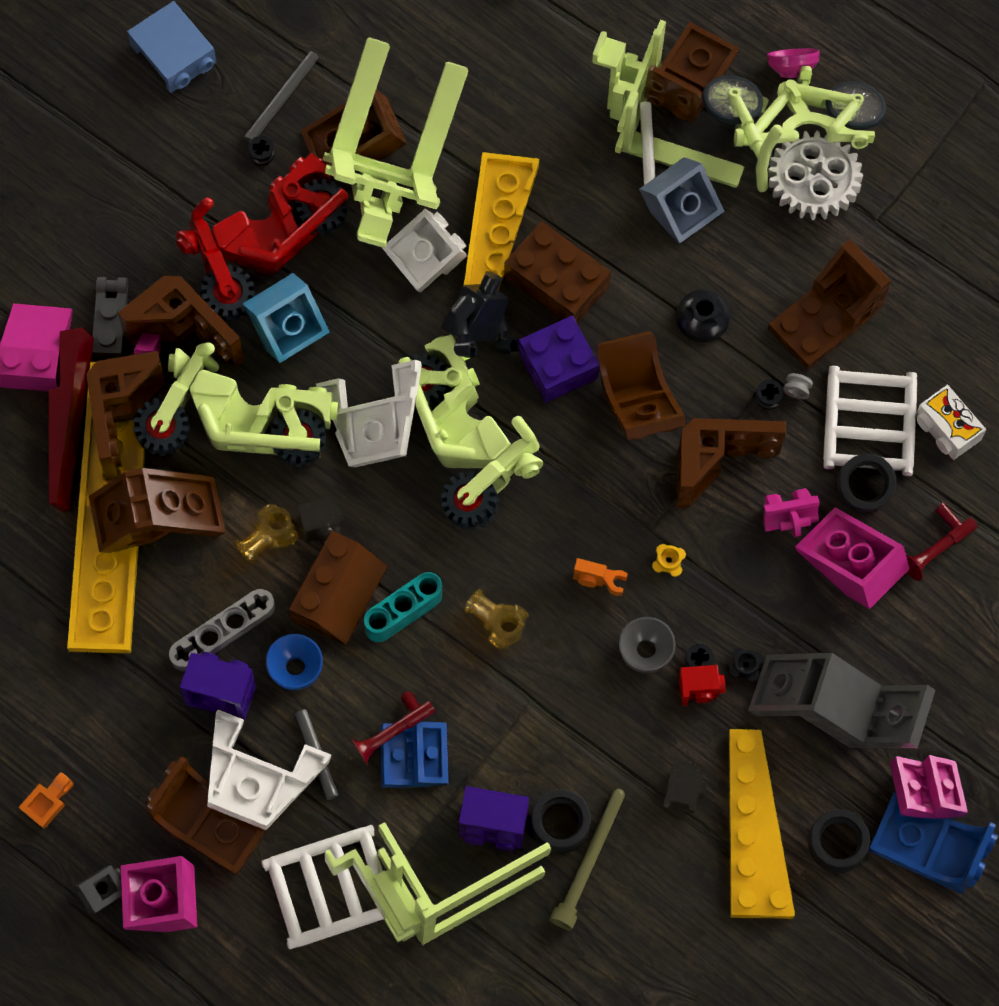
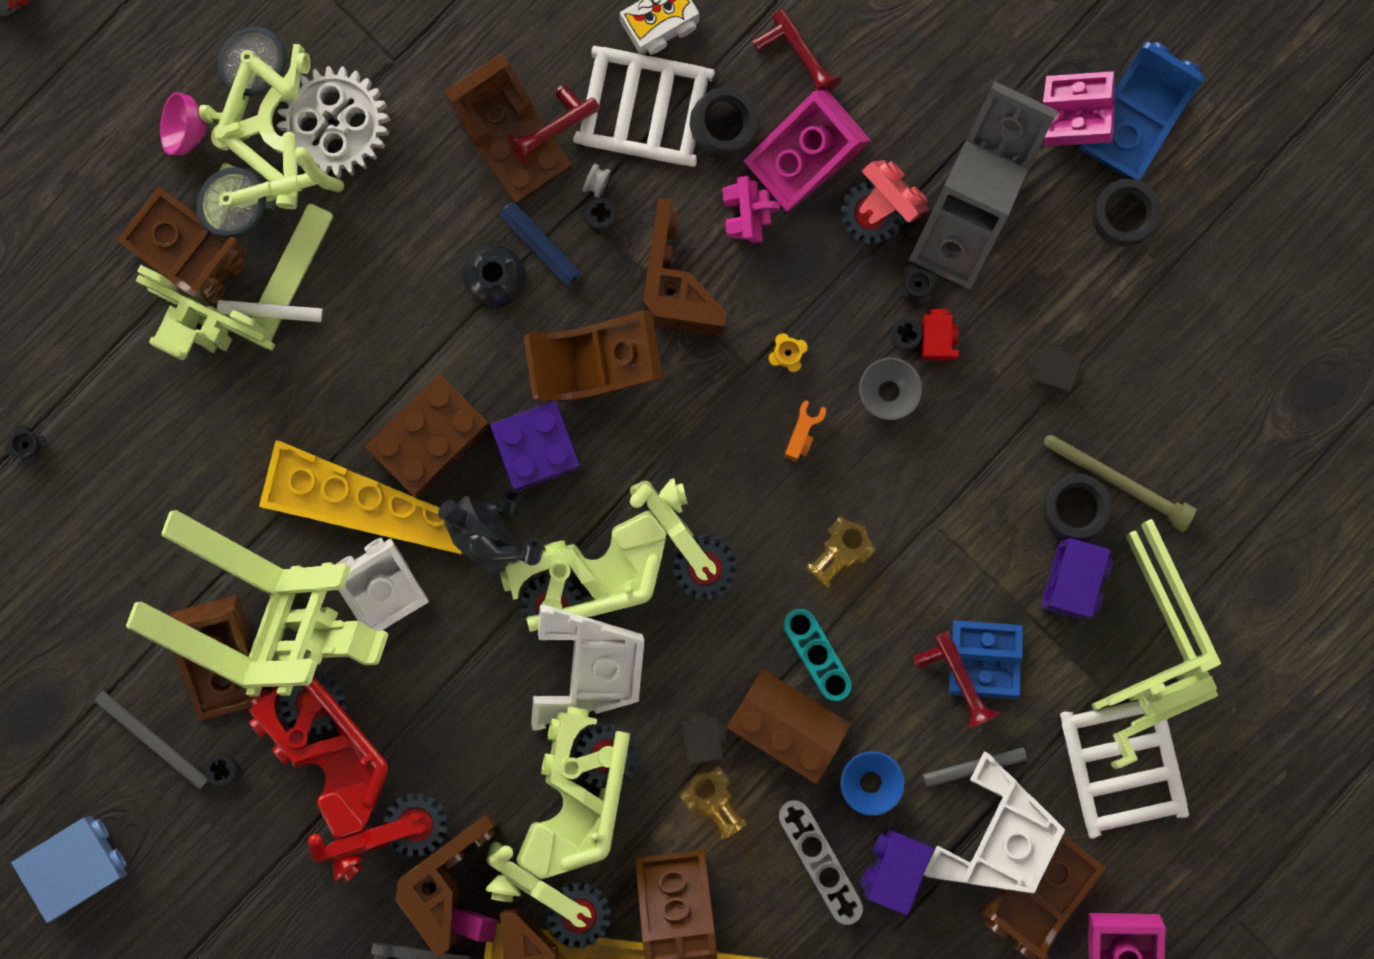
camera: 85 degrees left, 15 degrees up
dark azure brick [243,273,330,363] -> none
sand blue slope [639,157,724,244] -> none
yellow wing [729,729,795,919] -> none
none -> dark blue axle [500,202,580,285]
none -> dark red piece [507,85,600,166]
none -> plate [841,160,930,244]

